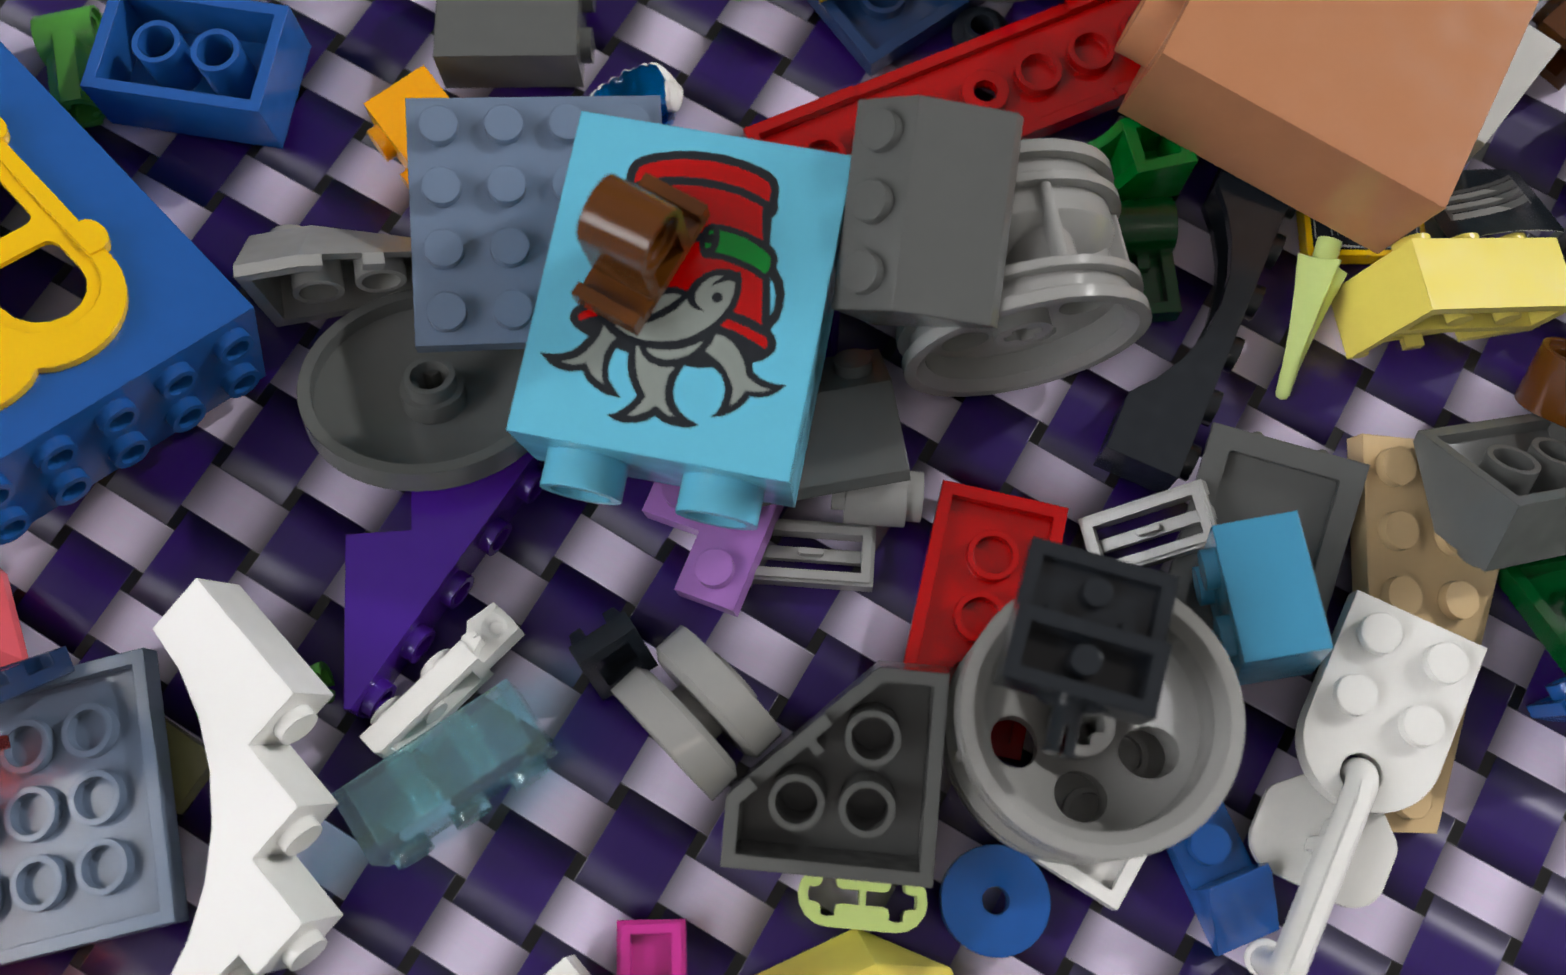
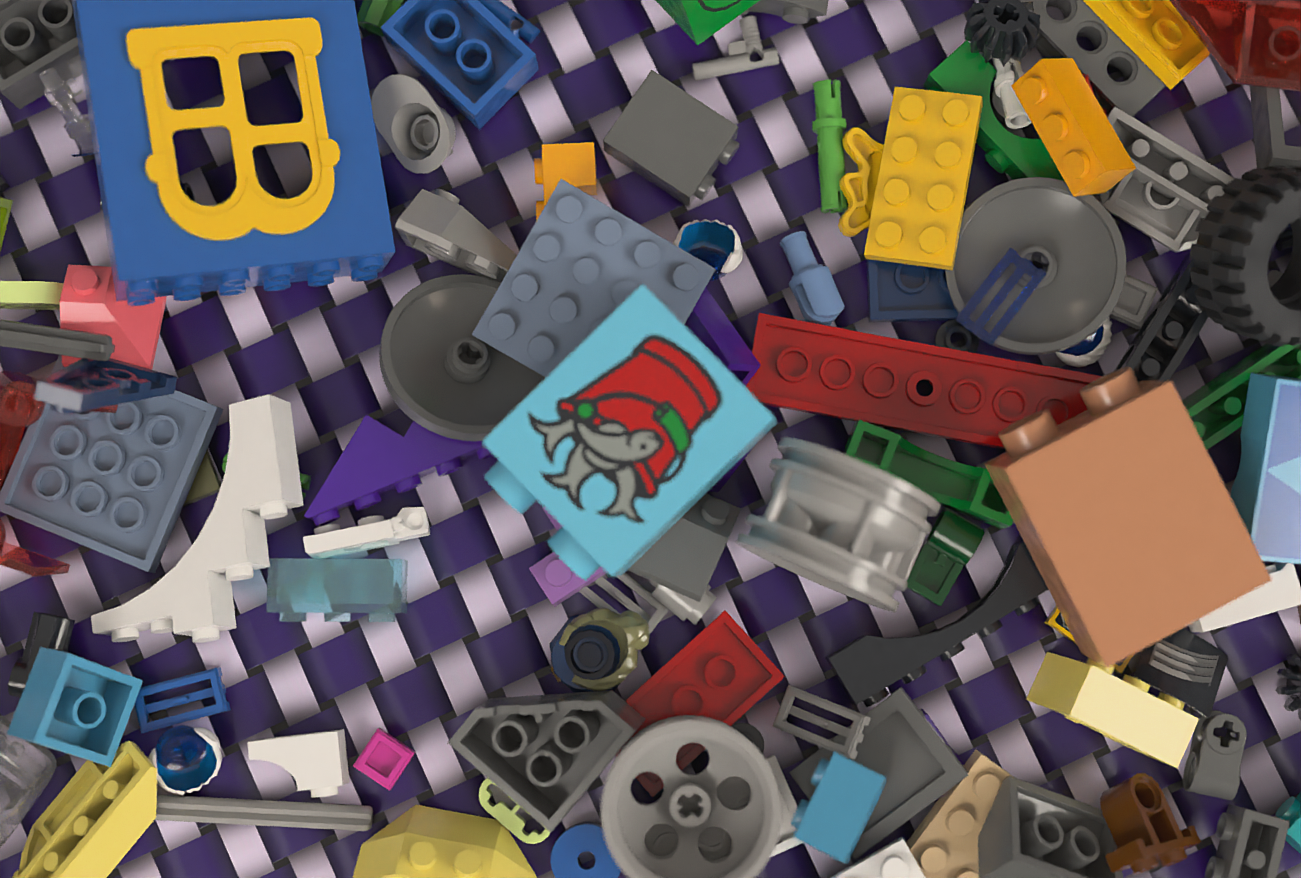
camera: 35 degrees right, 10 degrees up
black tile [568,607,658,701] -> none
reddish brown pin [571,172,710,336] -> none
light grey wheel [610,625,782,801] -> none
dark grey slope [832,95,1024,329] -> none
black plate [993,536,1180,760] -> none
yellowish green piece [1275,236,1348,400] -> none
none -> light grey piece [371,74,455,174]
none -> piece [549,608,649,693]
none -> medium blue arm [780,231,845,326]

